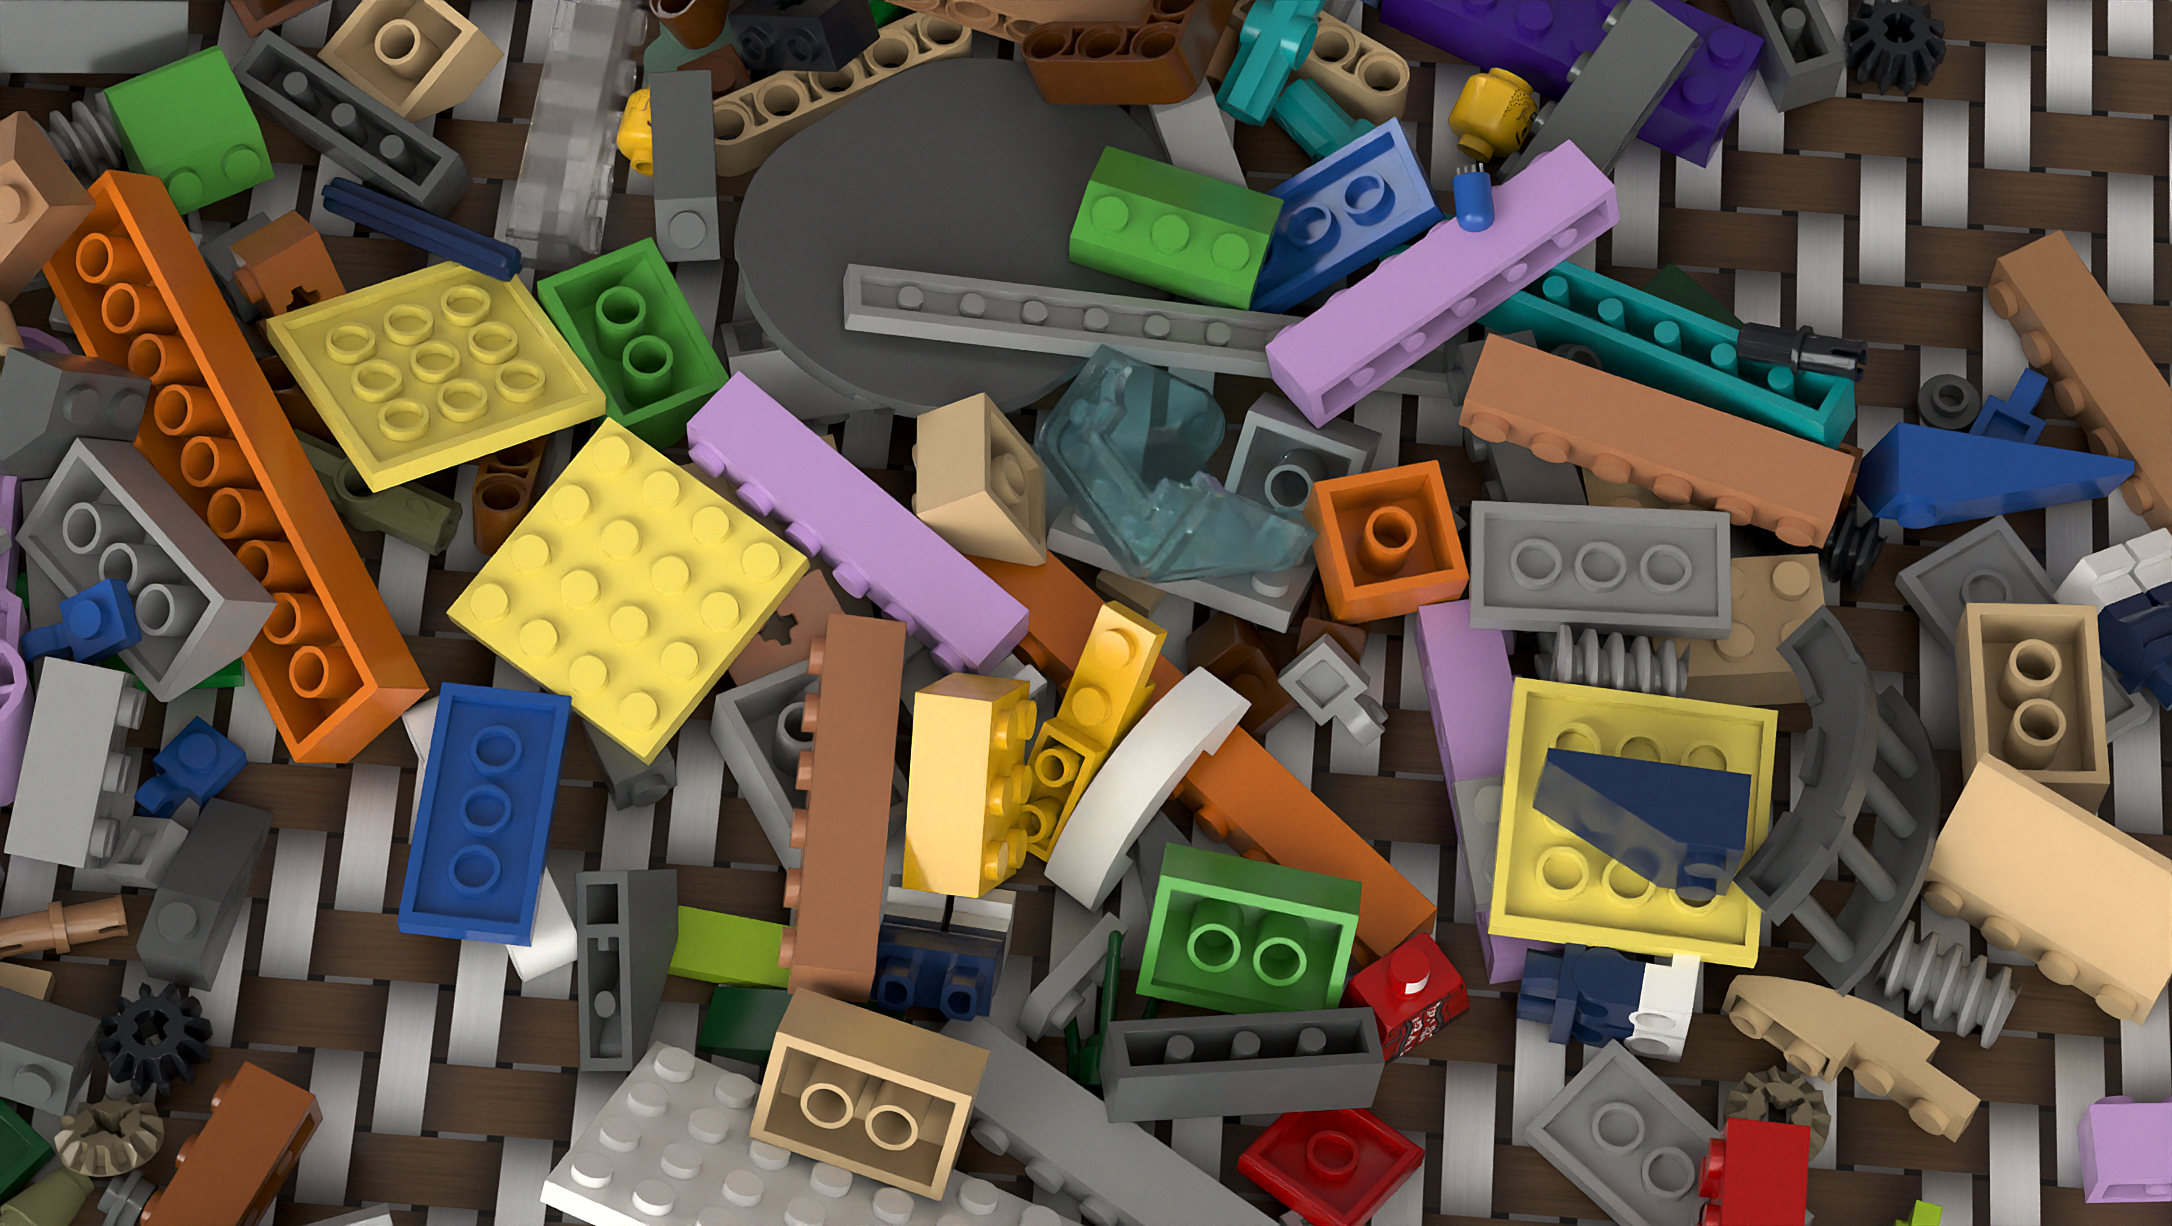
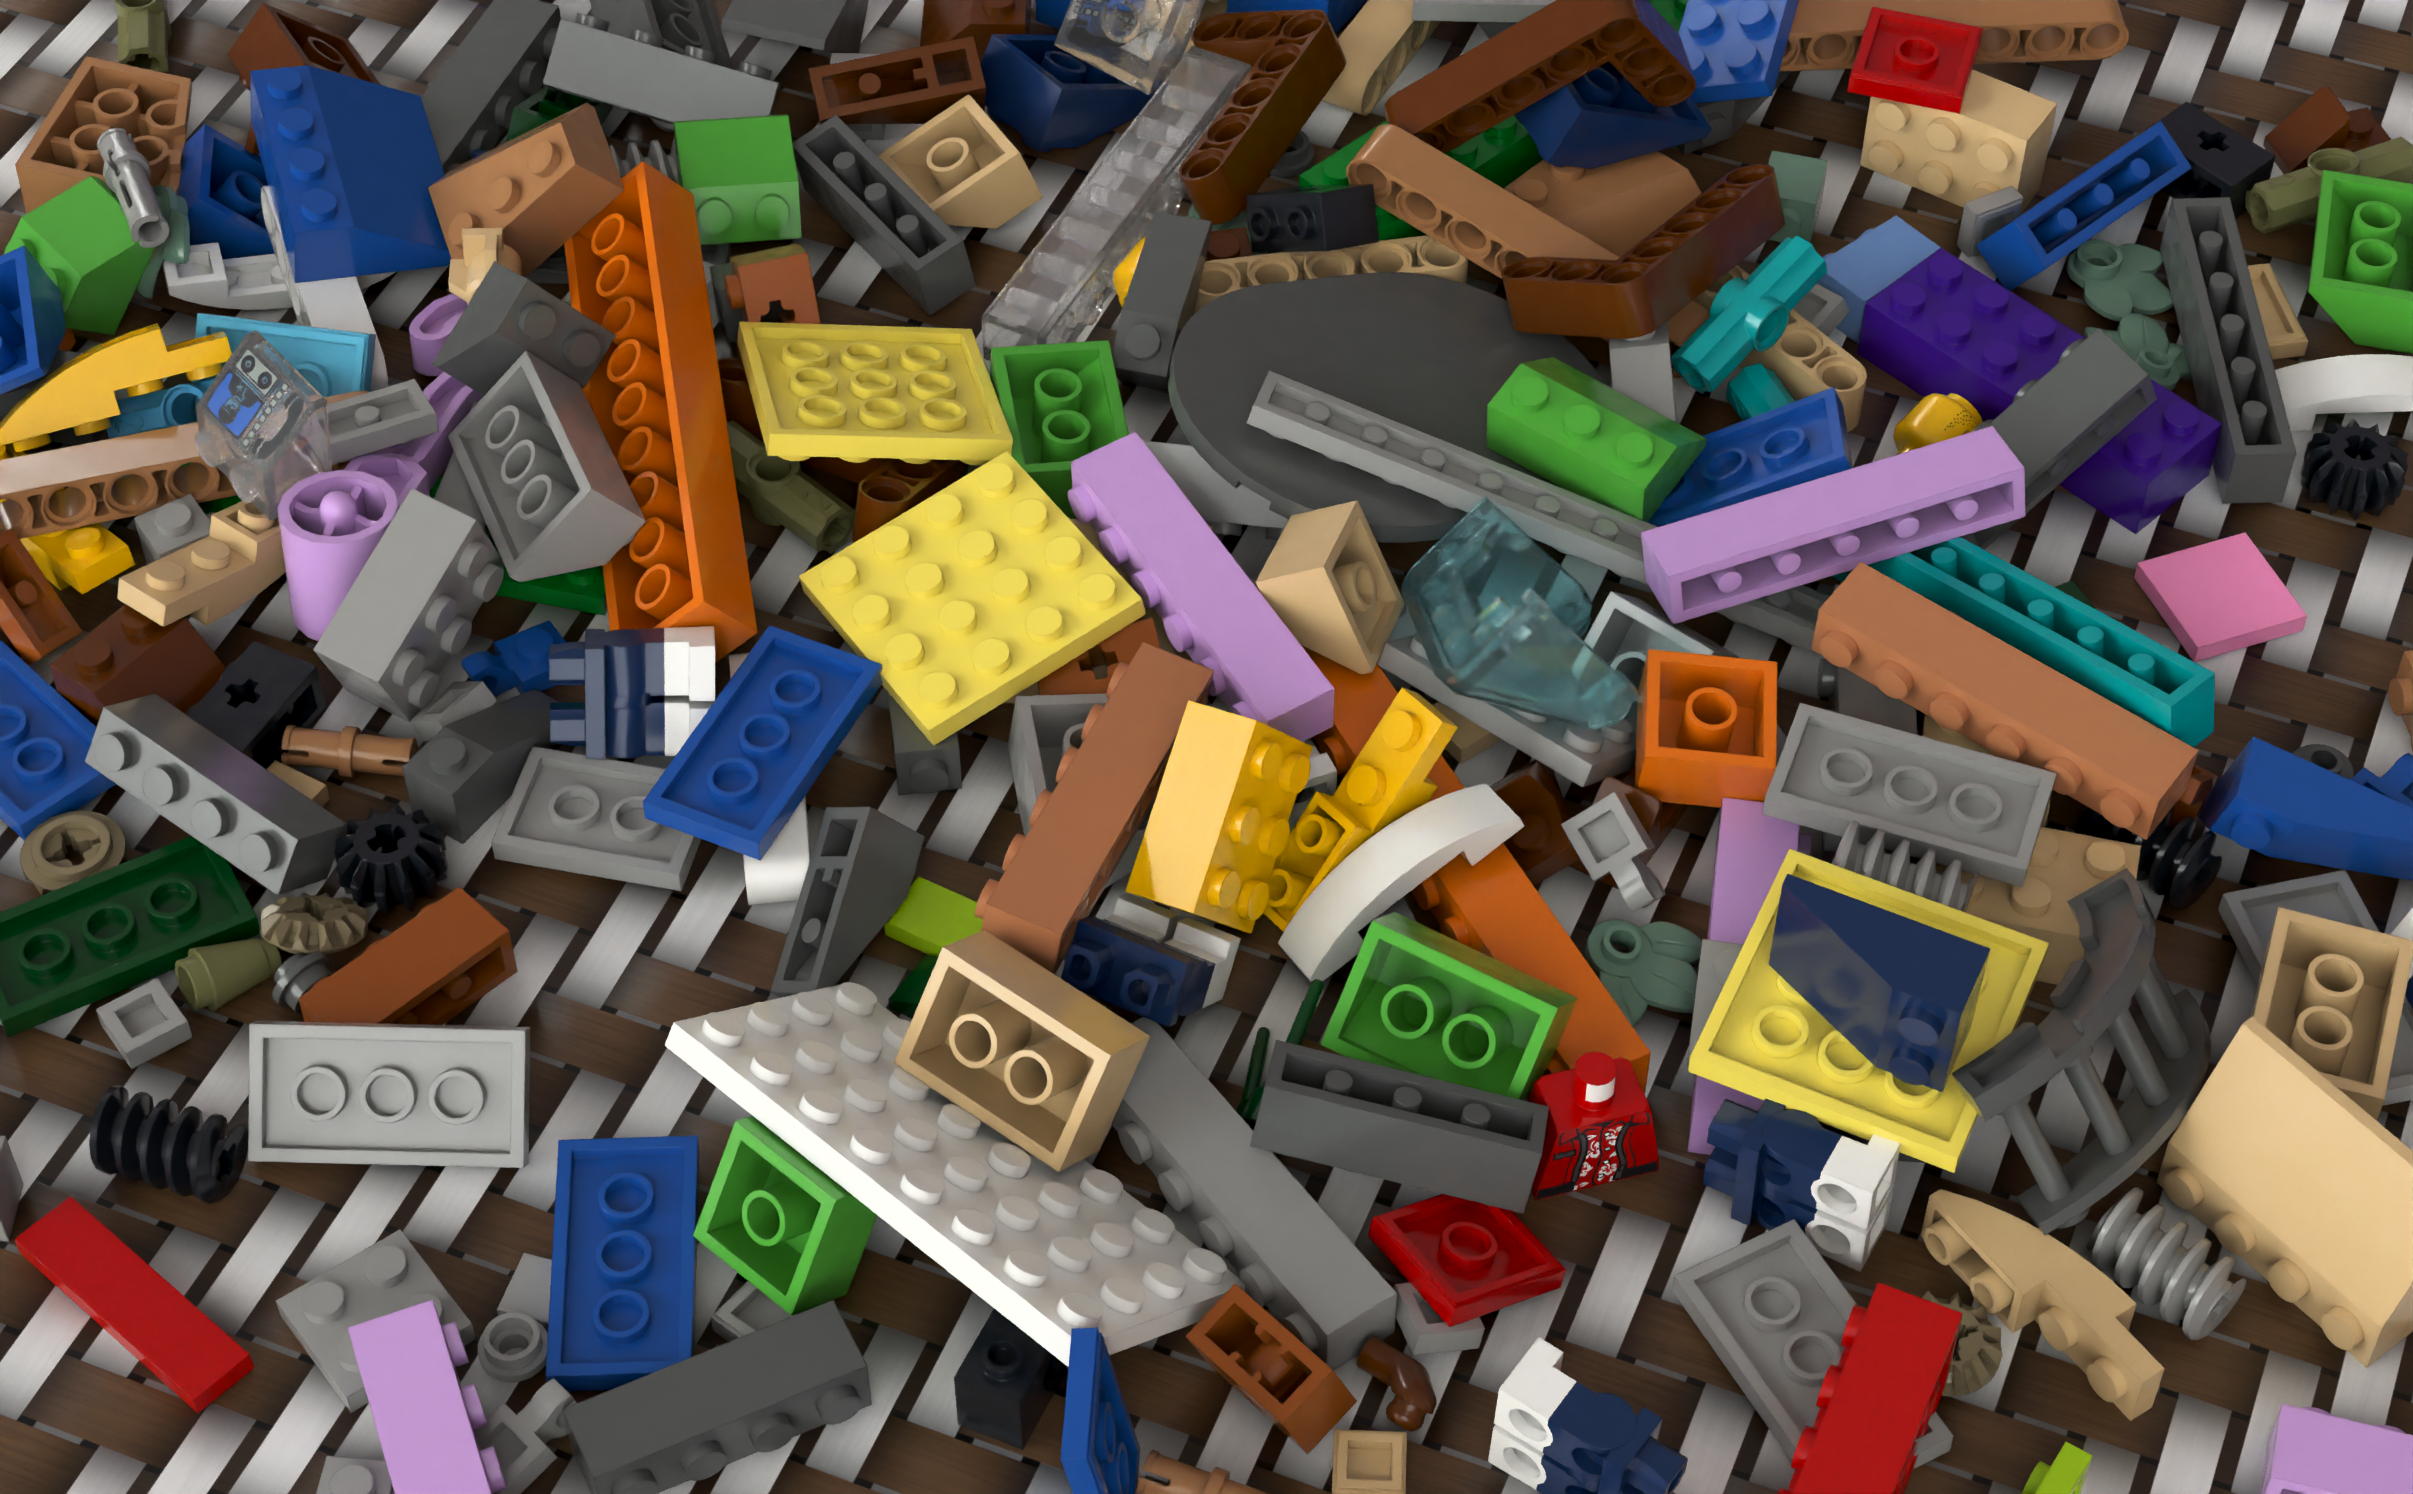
camera: 20 degrees right, 15 degrees down
blue plate [20,578,142,665] -> none
dark blue axle [321,177,523,282] -> none
light grey plate [1016,912,1129,1042] -> none
blue piece [1452,163,1495,232] -> none
black axle [1737,322,1868,382] -> none
none -> light grey plate [491,746,702,891]
none -> dark blue hips [549,626,715,759]
none -> sand green plate [1585,919,1702,1027]
none -> bright pink tile [2134,532,2307,662]

